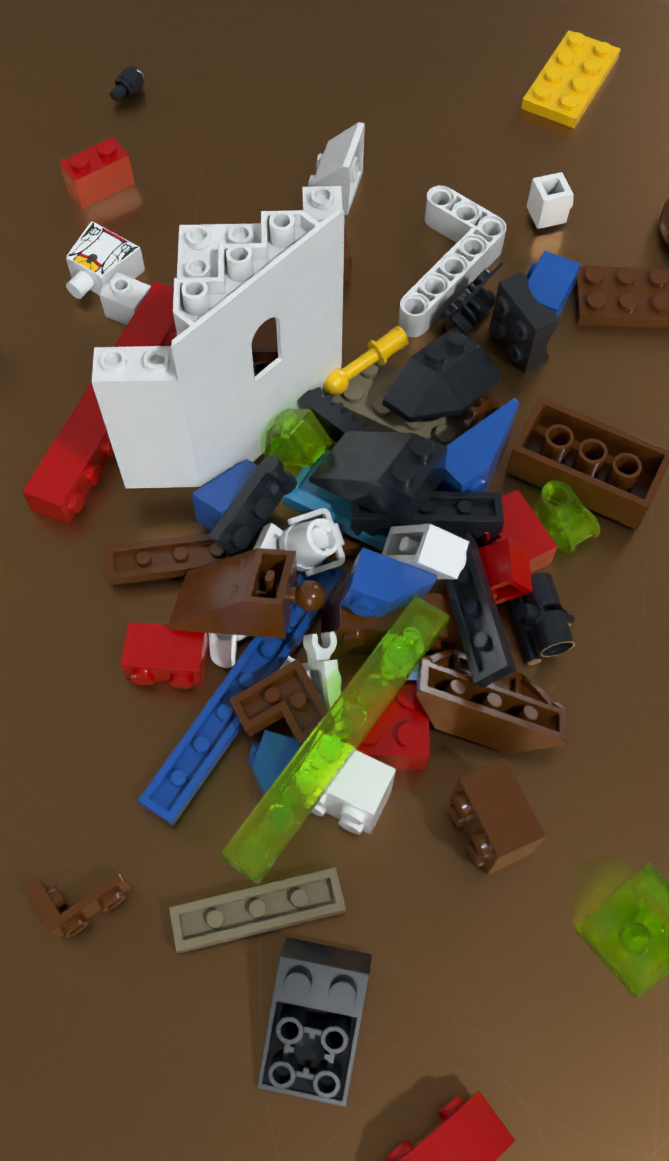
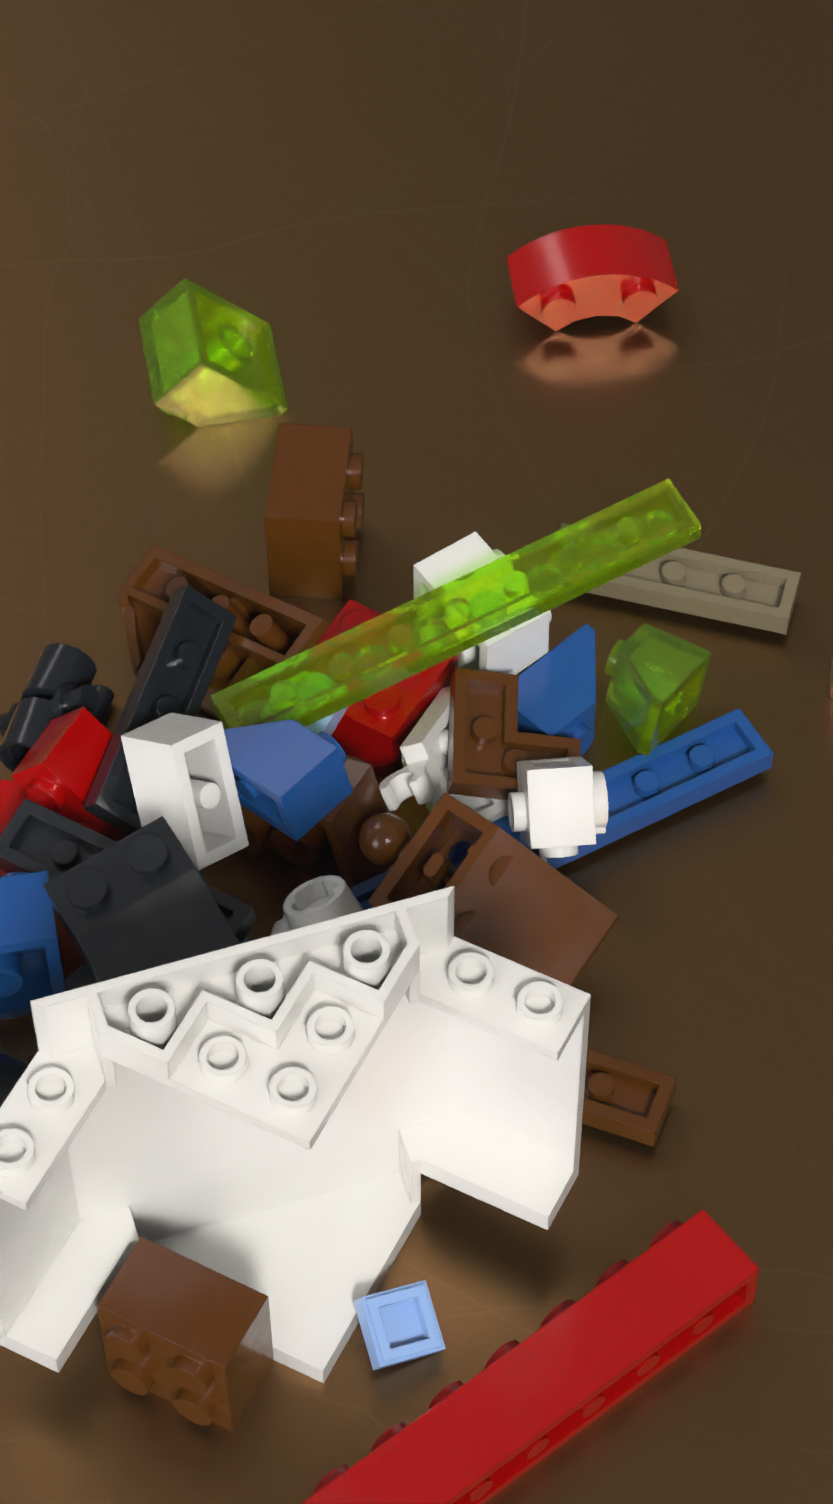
camera: 150 degrees left, 10 degrees down
red brick [121,622,209,689] -> none
black slope [257,937,372,1107] -> none
none -> white brick [508,757,608,858]
none -> clear neon green slope [605,623,712,756]

